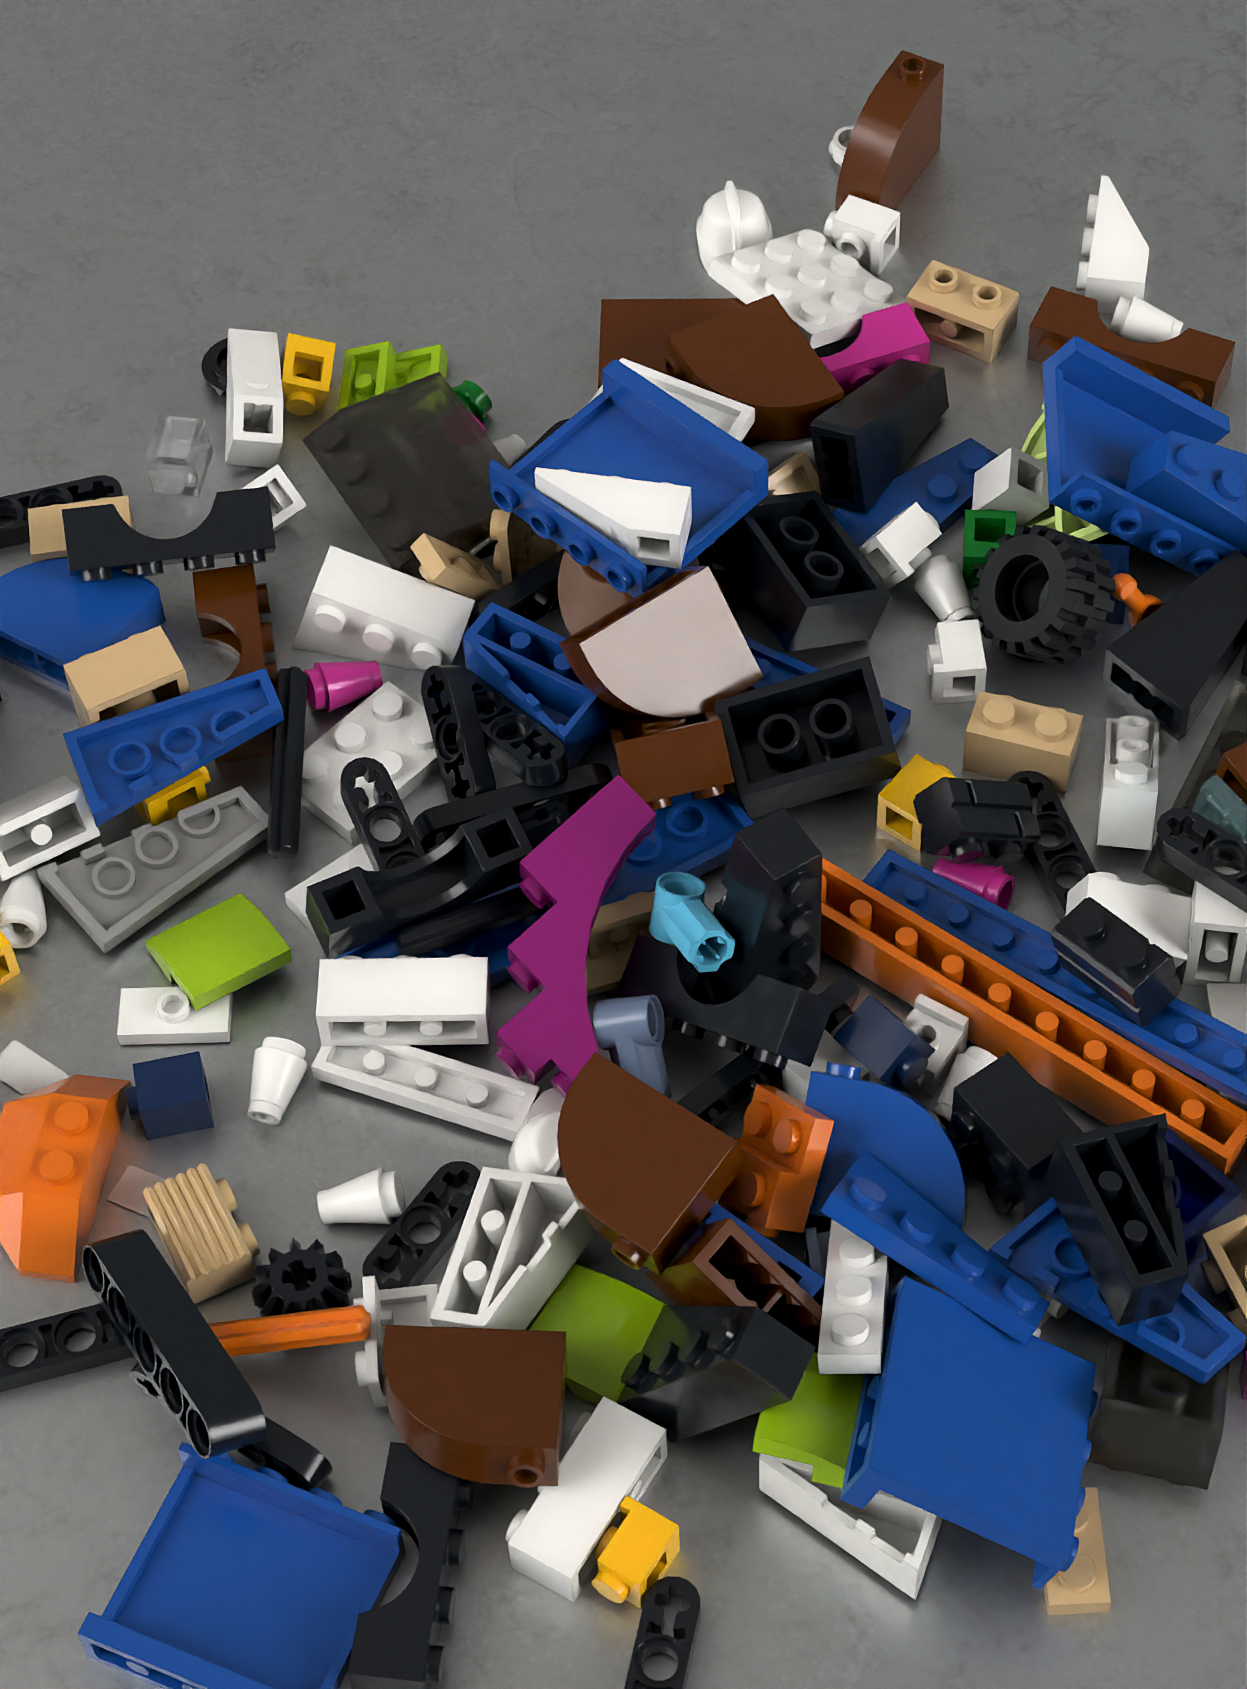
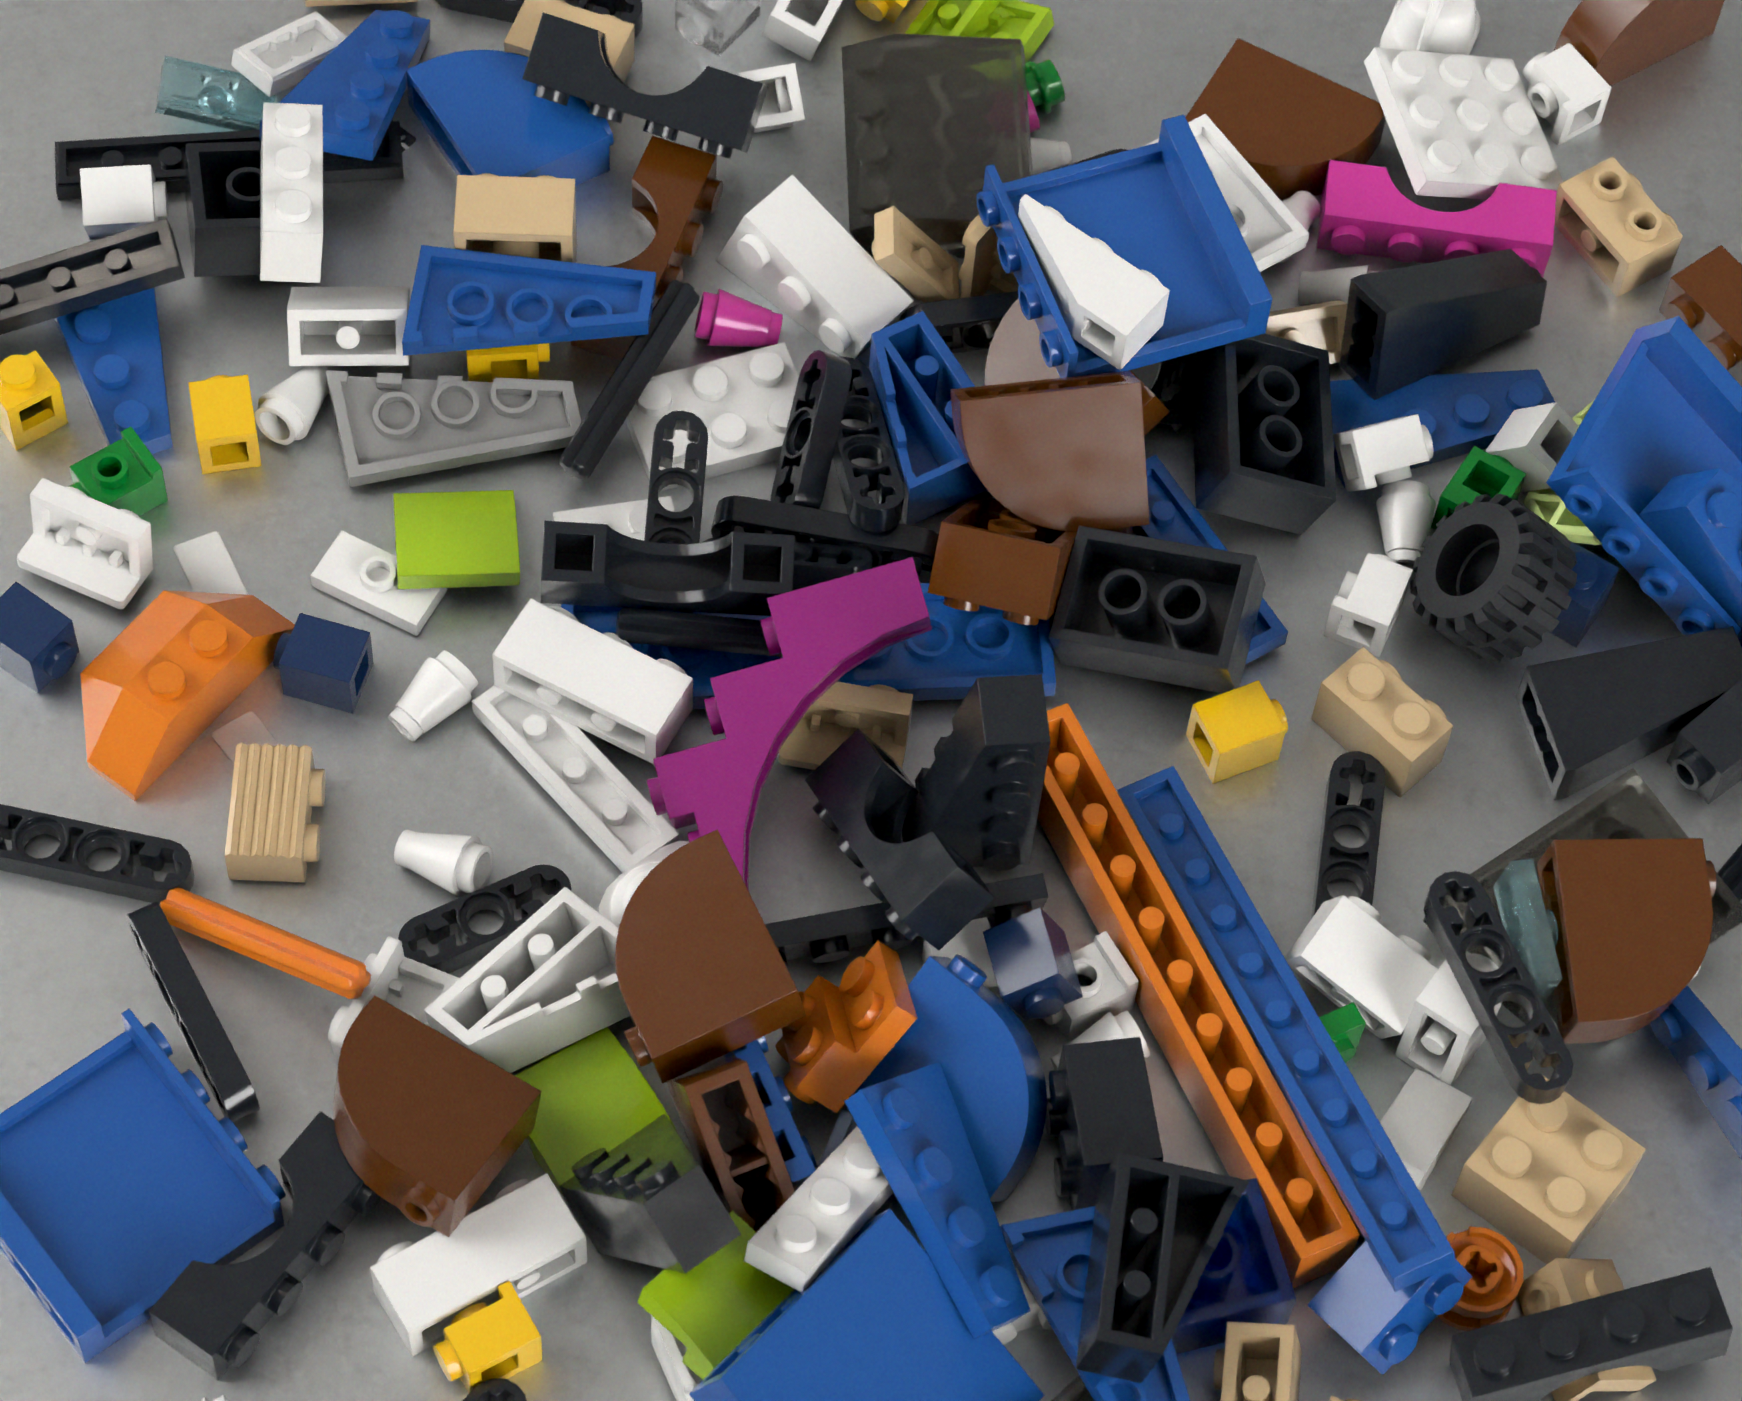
camera: 20 degrees right, 5 degrees up
black beam [82,1229,266,1460] -> none
black gear [252,1238,352,1317] -> none
sand blue piece [593,994,672,1099] -> none
medium azure piece [649,872,735,973] -> none
reddish brown brick [664,294,844,441] -> none
black brick [913,777,1042,866] -> none
dark pink cone [932,857,1015,910] -> none
black brick [1050,897,1181,1027] -> none
white slope [1097,715,1159,850] -> none
orange piece [1111,573,1164,627] -> none

